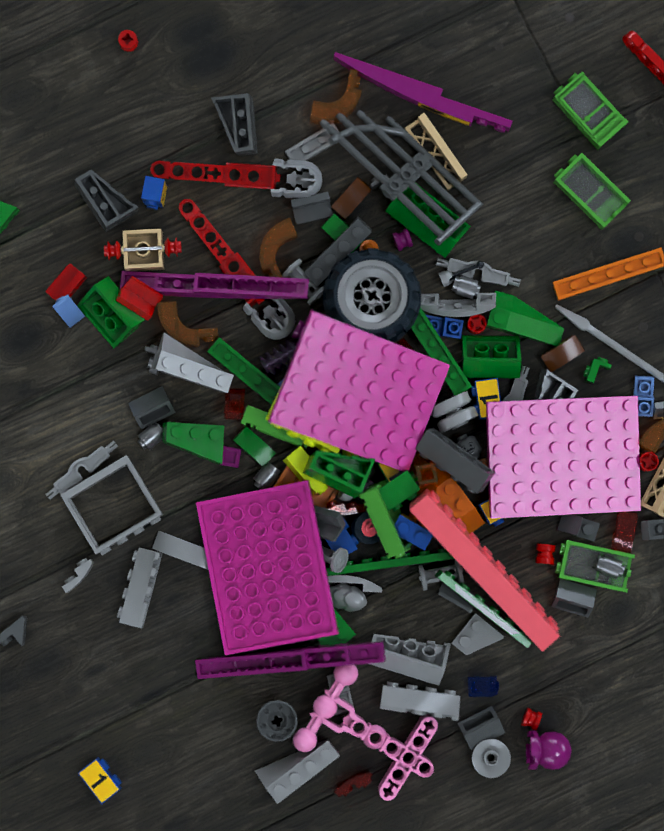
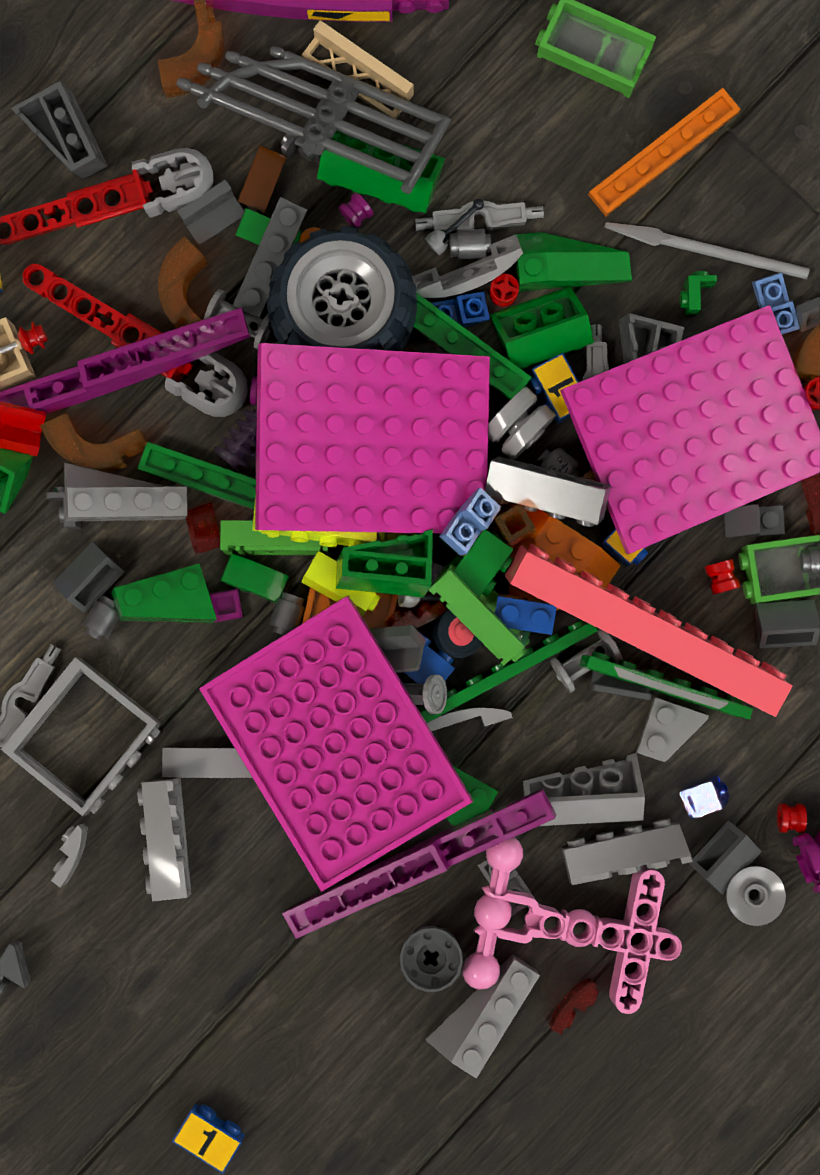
camera: 15 degrees left, 0 degrees up
light grey tile [285,123,339,161] -> none
light grey arm [330,583,367,612] -> none
reddish brown slope [541,334,585,372] -> none
none -> medium blue slope [439,488,501,556]

